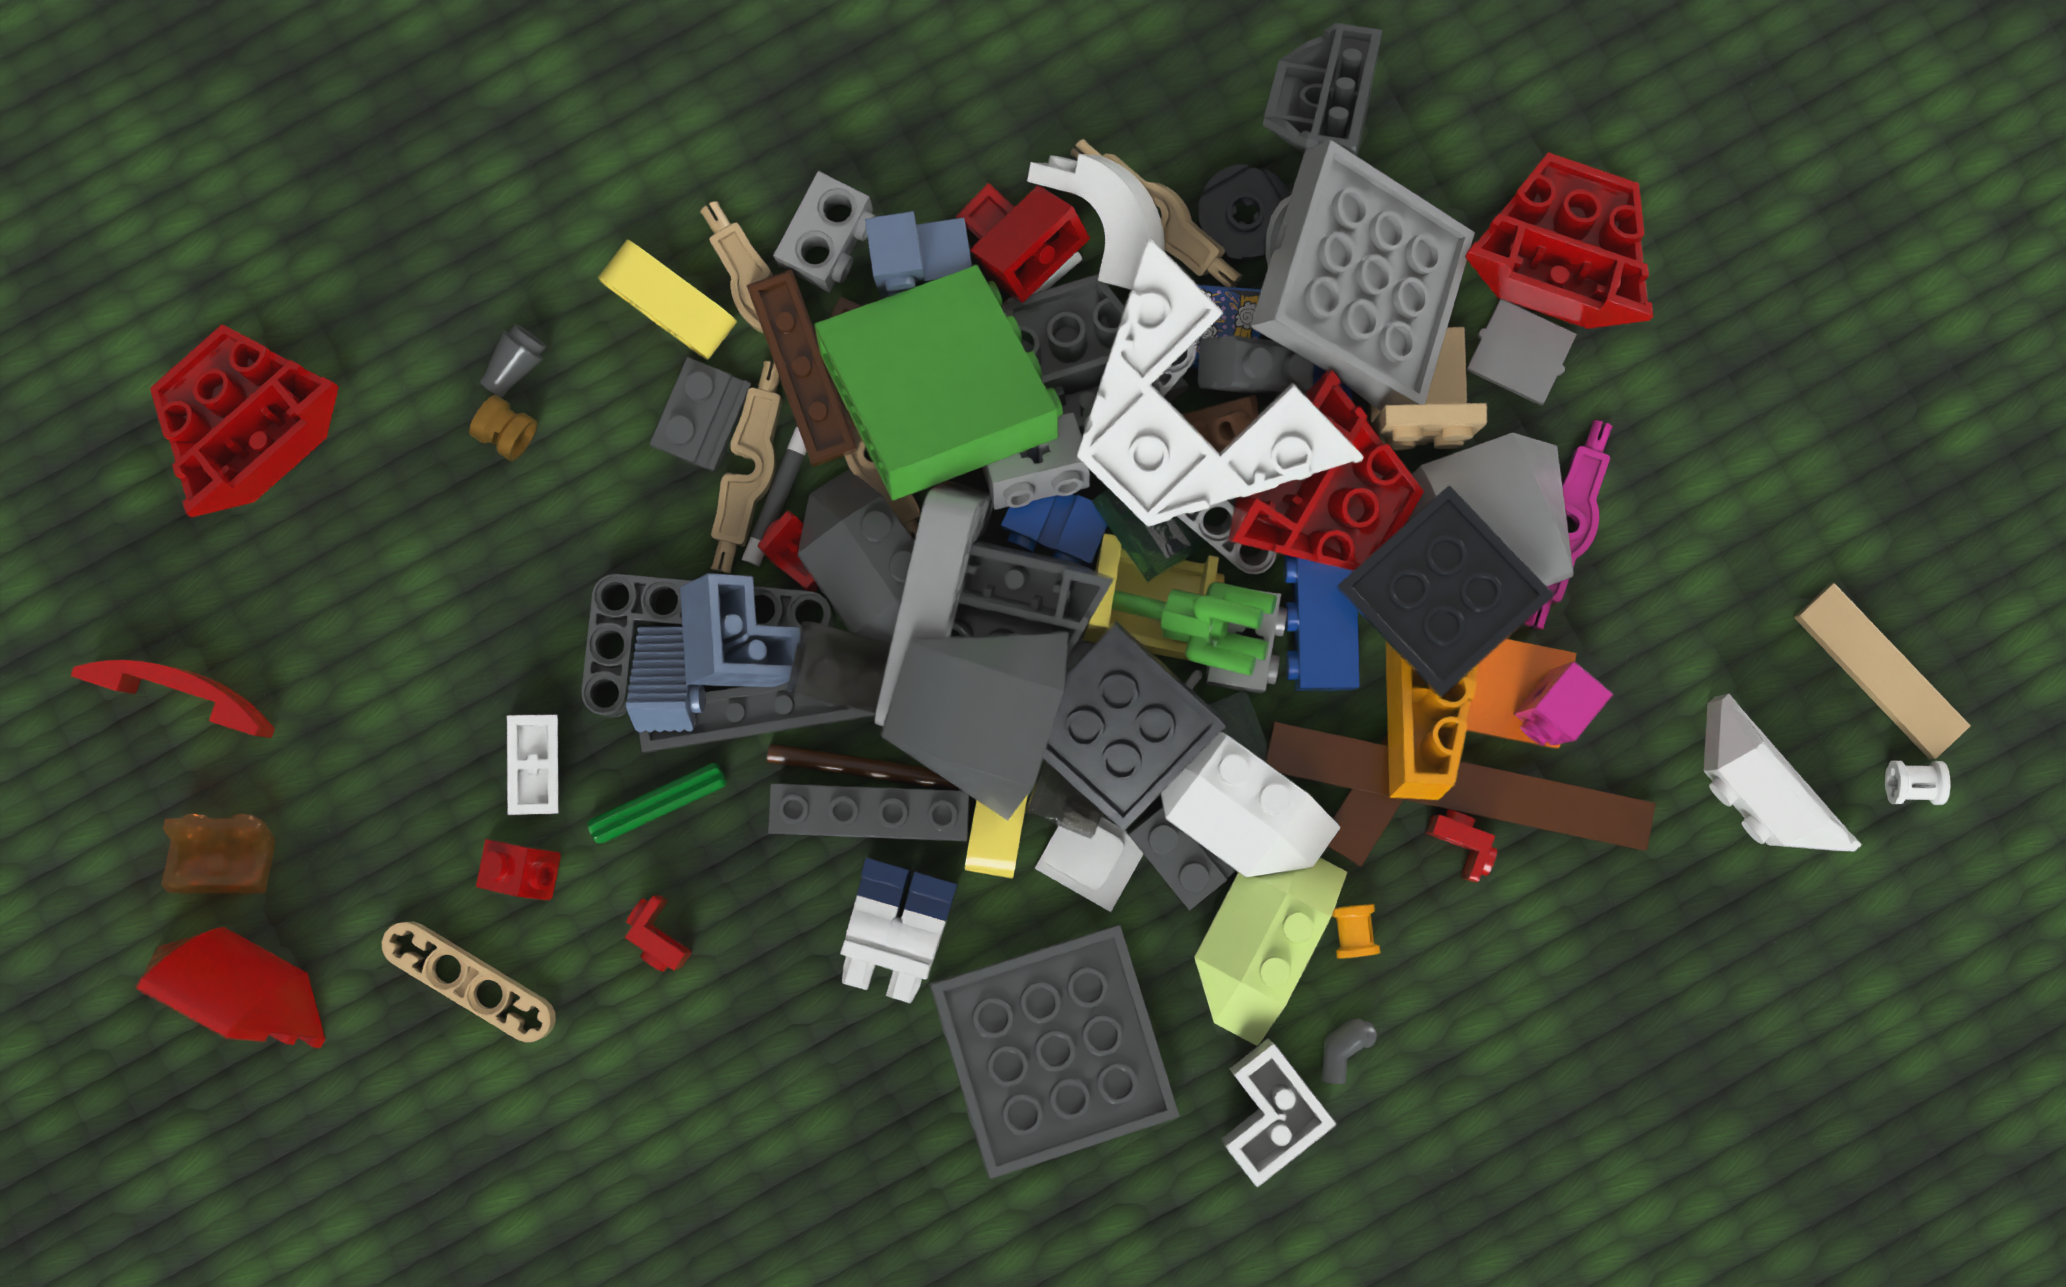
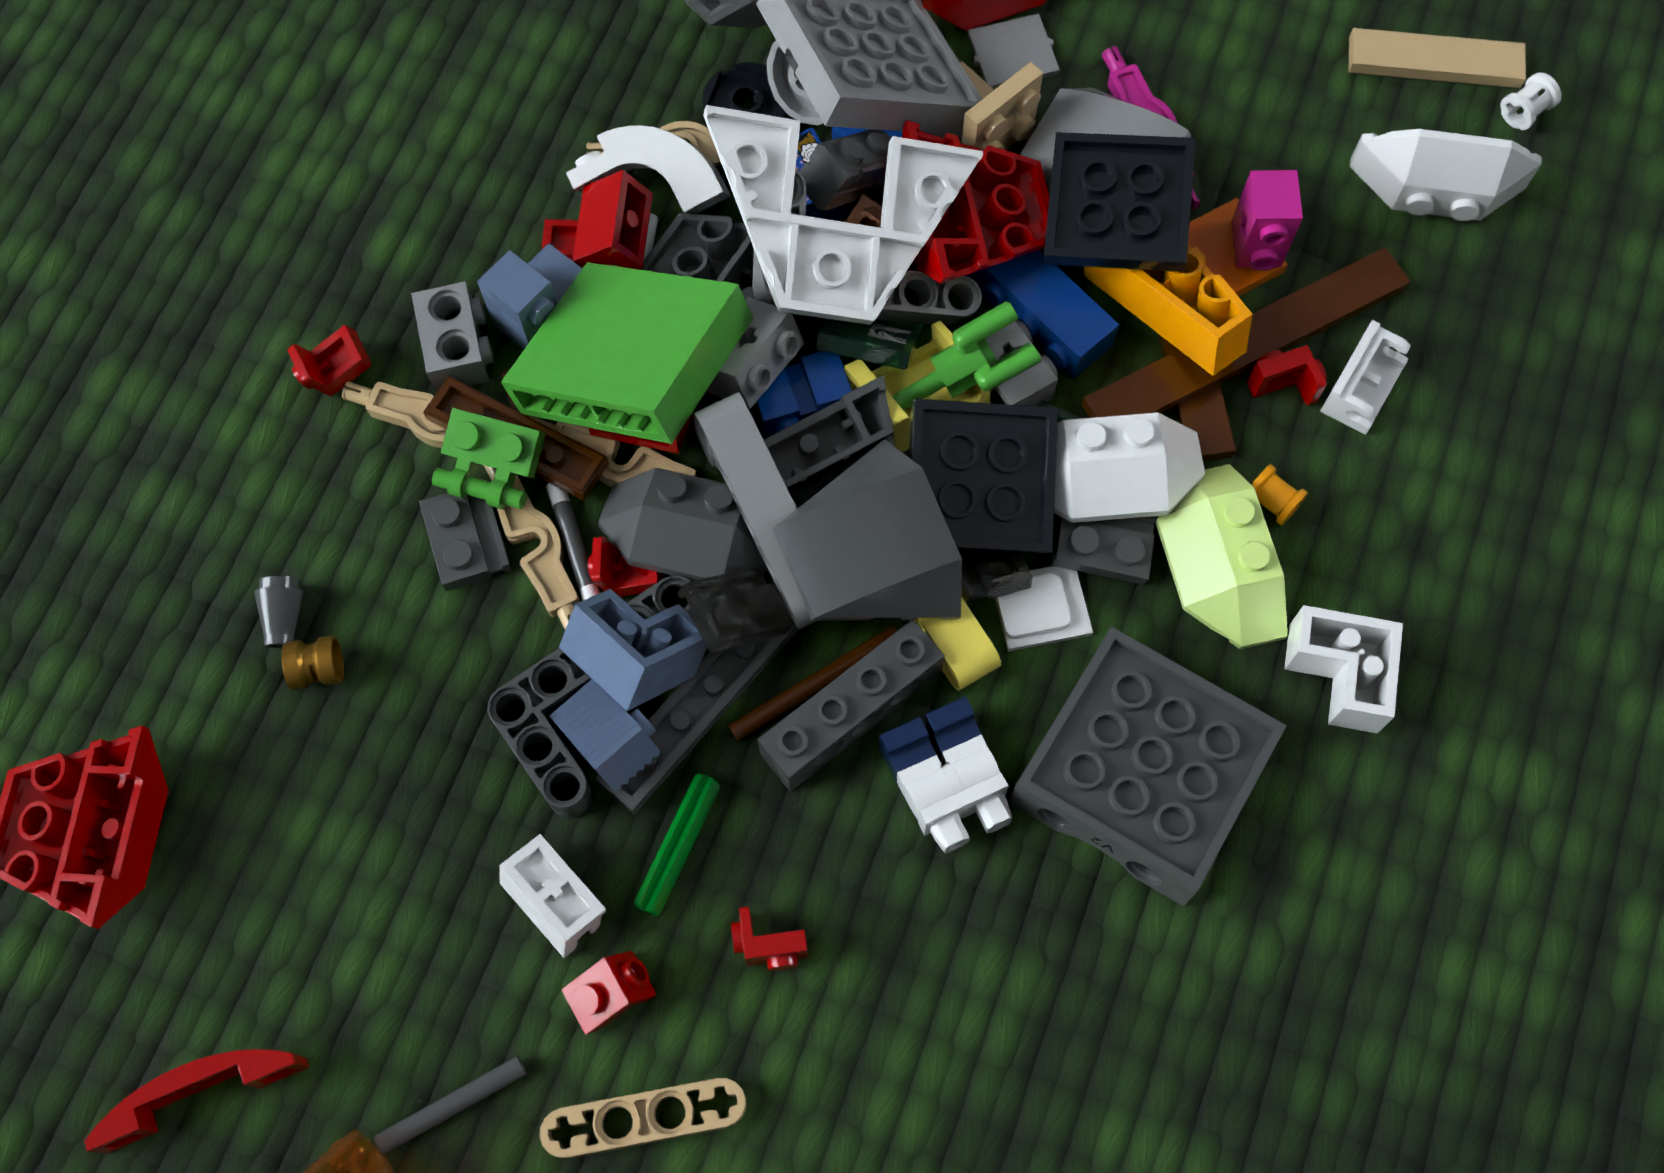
camera: 45 degrees left, 15 degrees down
light yellow beam [598,240,737,360] -> none
dark grey arm [1321,1018,1377,1084] -> none
none -> red bracket [287,325,372,397]
none -> dark grey piece [374,1056,527,1155]
none -> bright green plate [432,408,546,510]
none -> white hinge [1320,320,1411,435]

